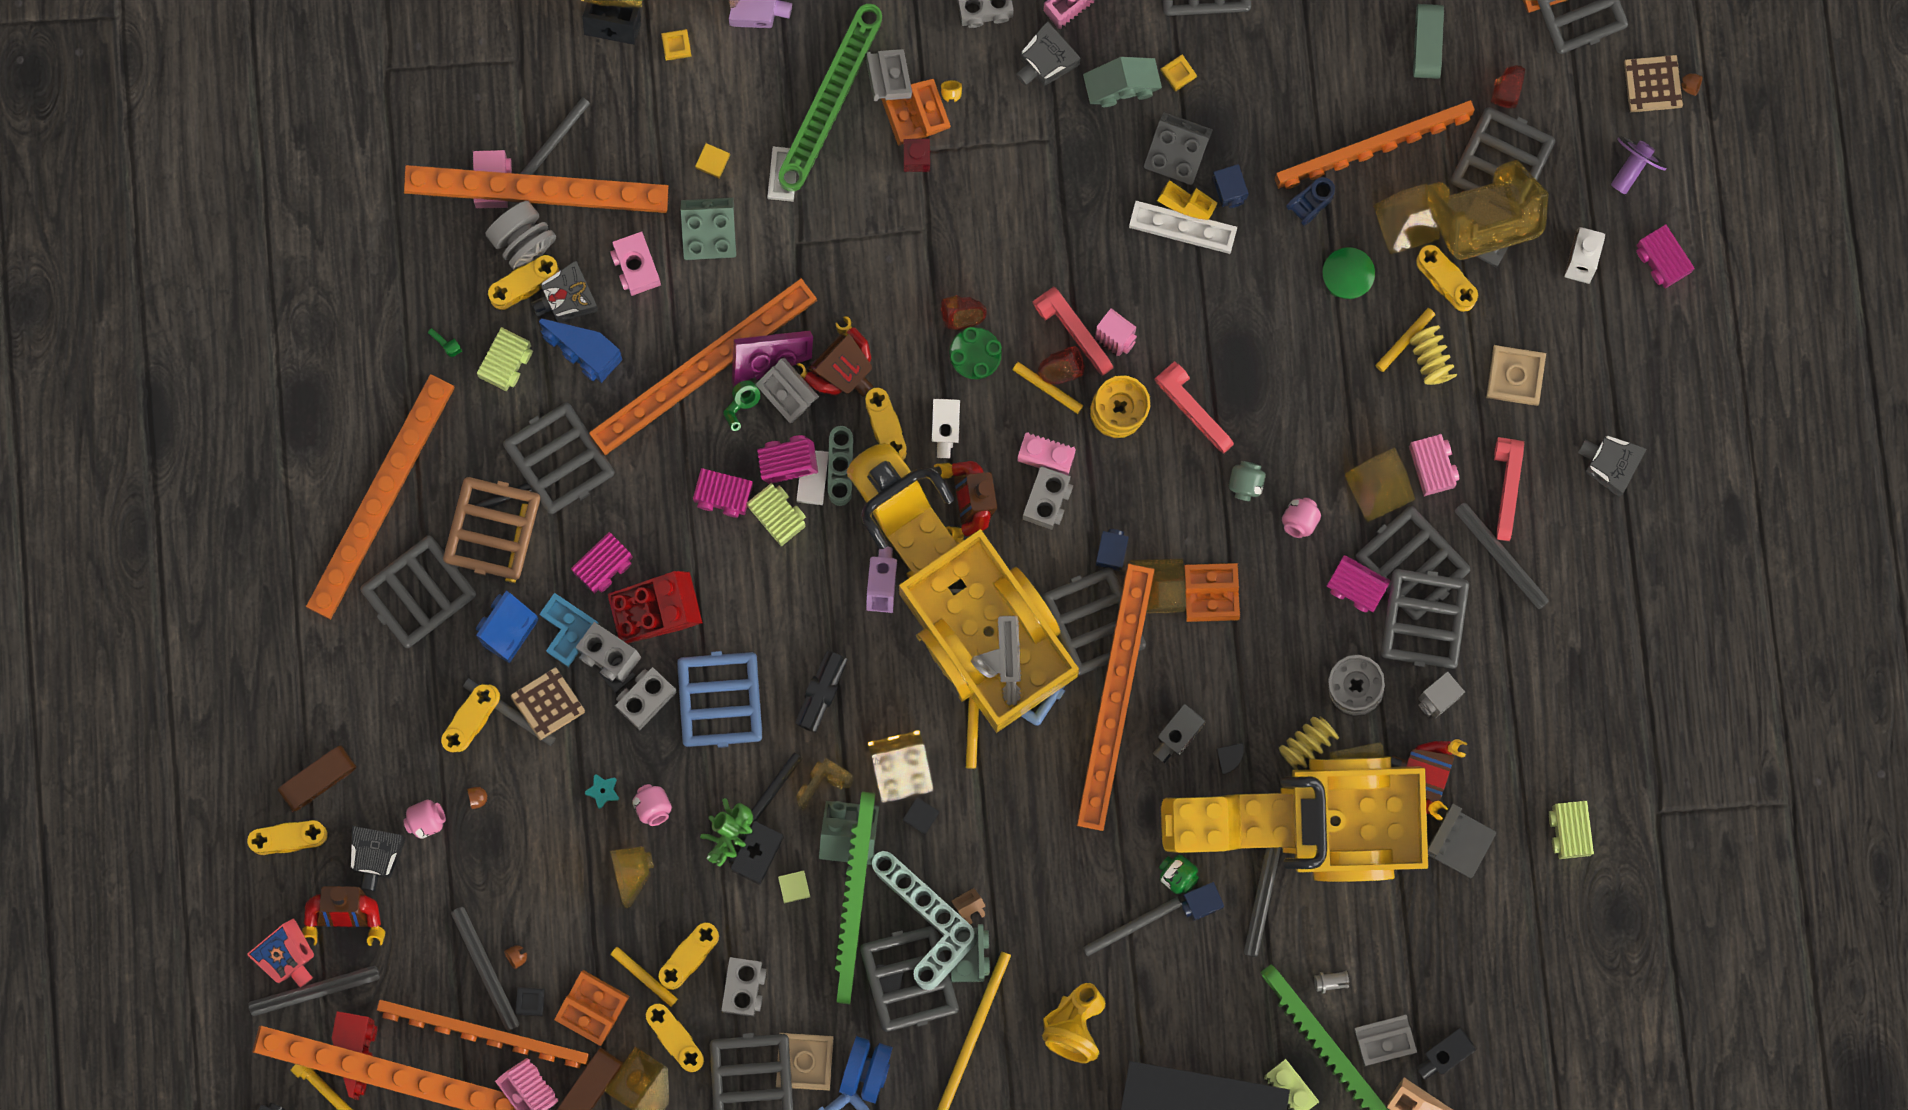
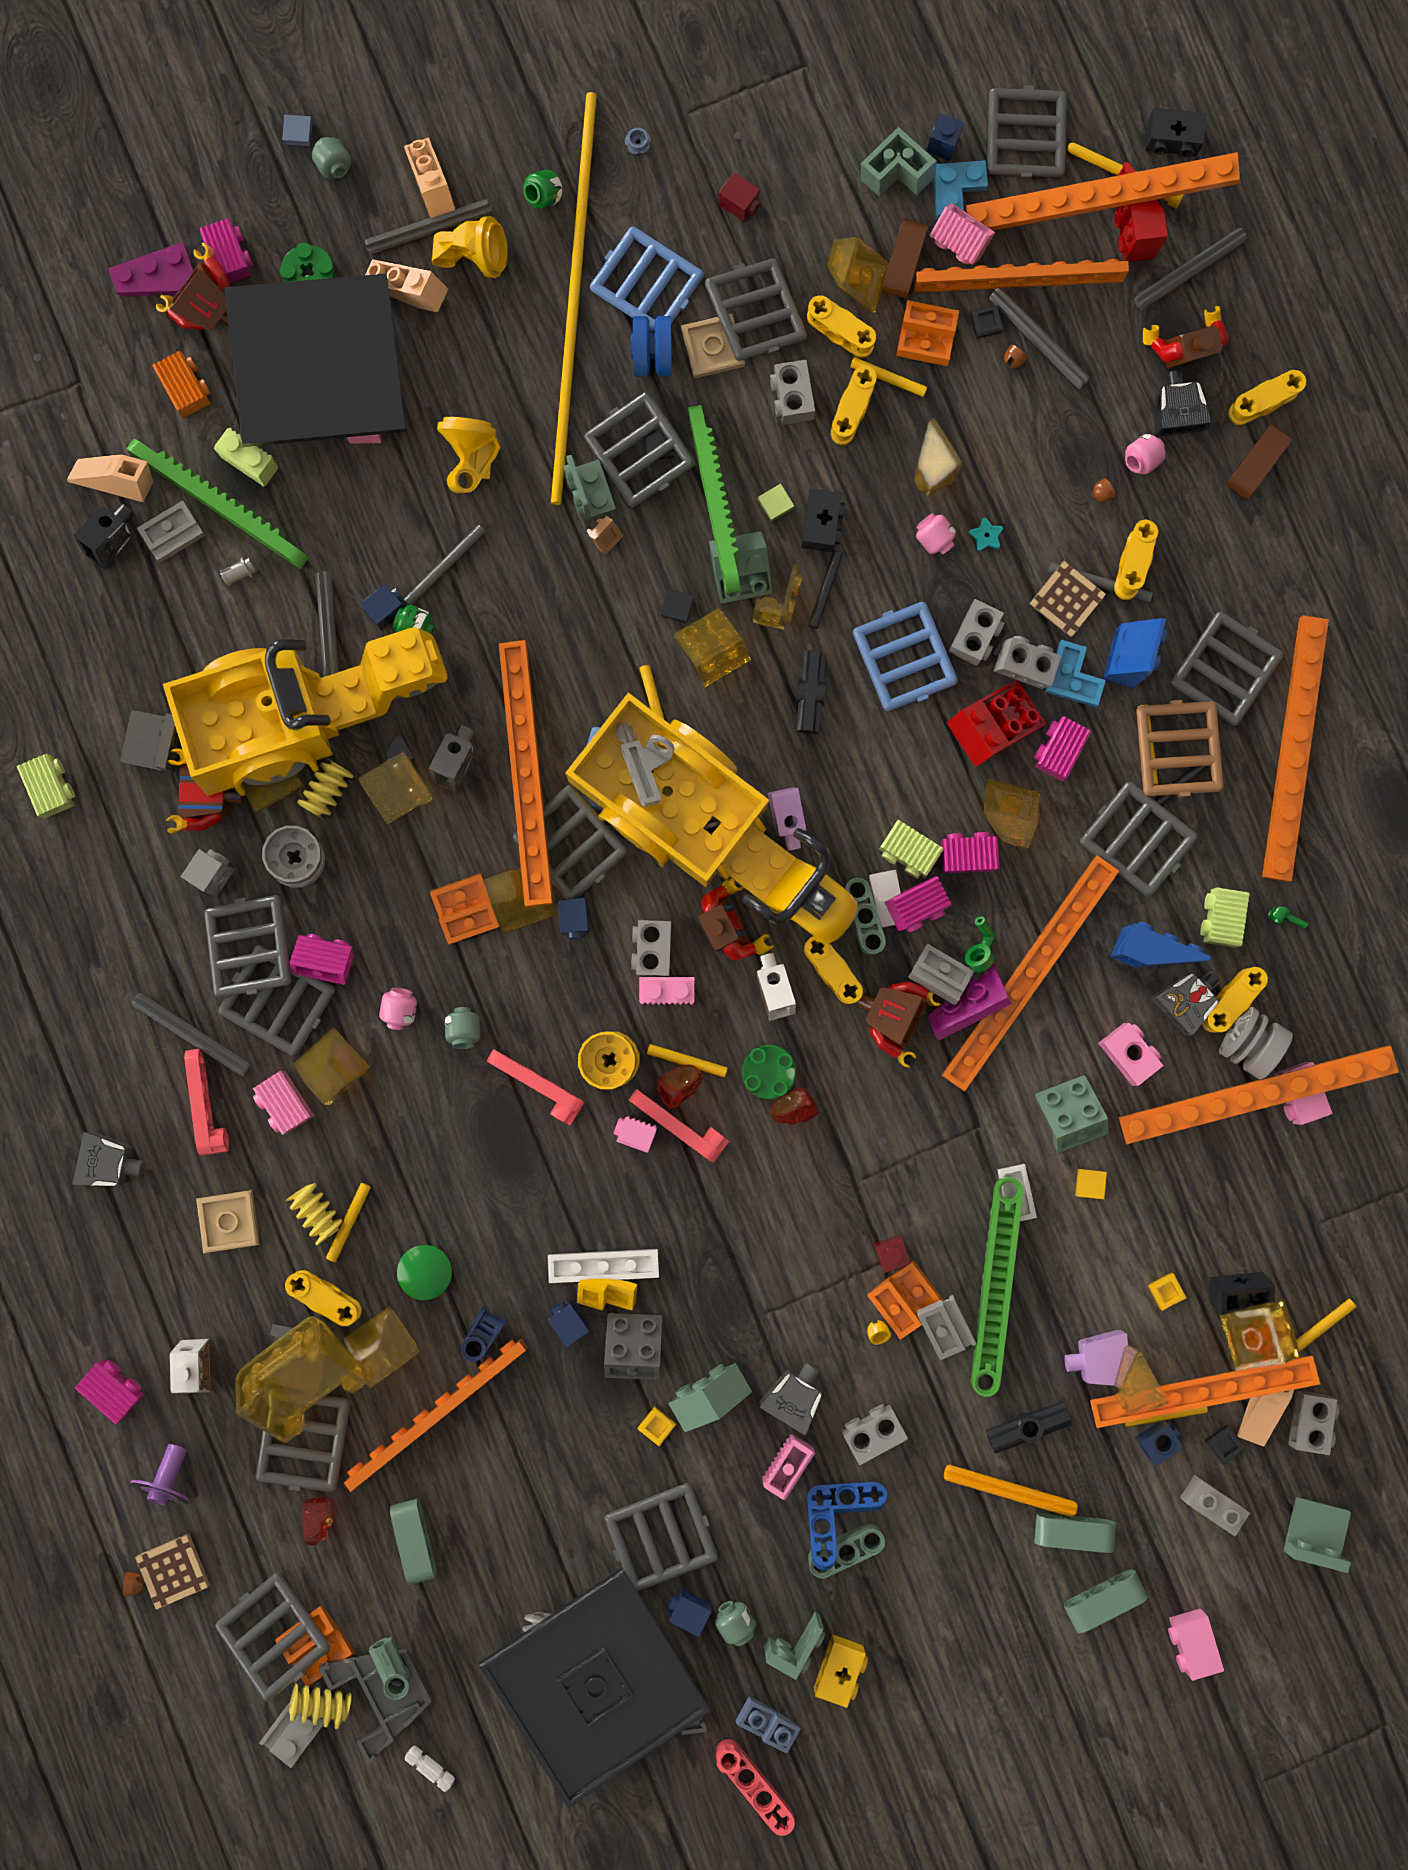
camera: 160 degrees right, 5 degrees up
torso [247,918,314,988] -> none
dark grey piece [520,97,590,175] -> none
bright green animal [700,798,753,867] -> none
light aqua beam [872,851,977,990] -> none
none -> clear yellow bracket [359,751,433,824]
none -> clear yellow slope [984,779,1040,848]

